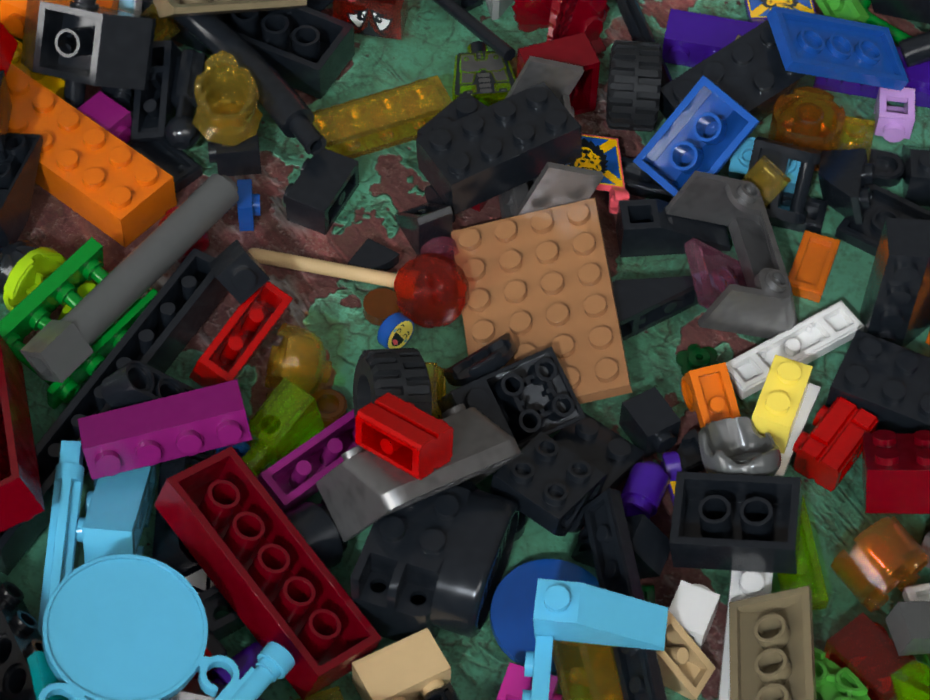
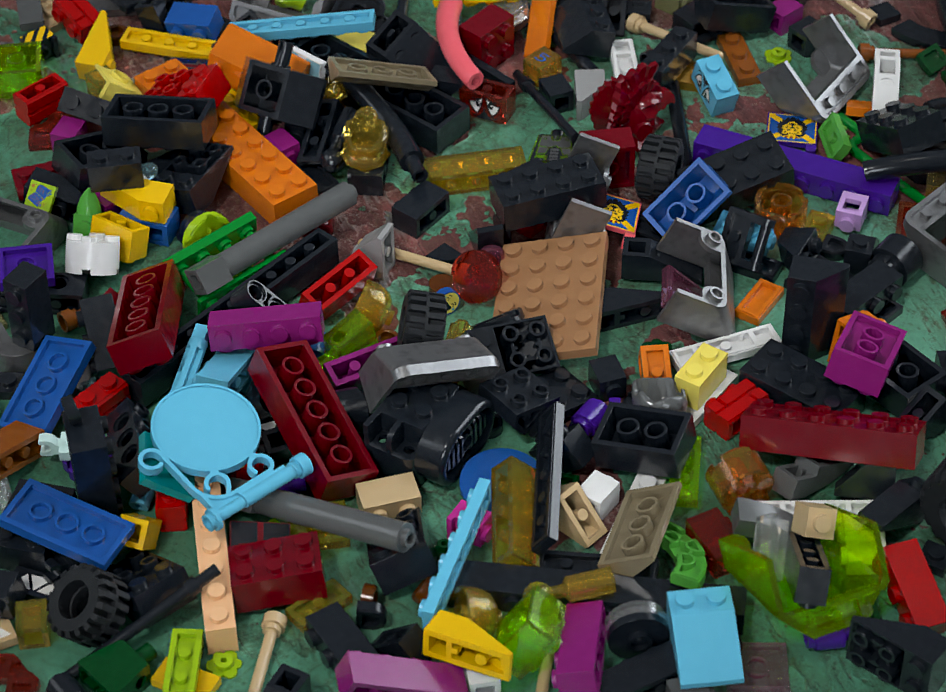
camera: 15 degrees right, 10 degrees down
black brick [208,239,270,304] -> none
blue plate [237,179,261,231] -> none
red brick [355,392,454,480] -> none
medium azure slope [533,578,668,651] -> none
clear yellow plate [741,155,791,208] -> none
blue plate [766,6,909,91] -> none
none -> light grey slope [352,222,395,280]

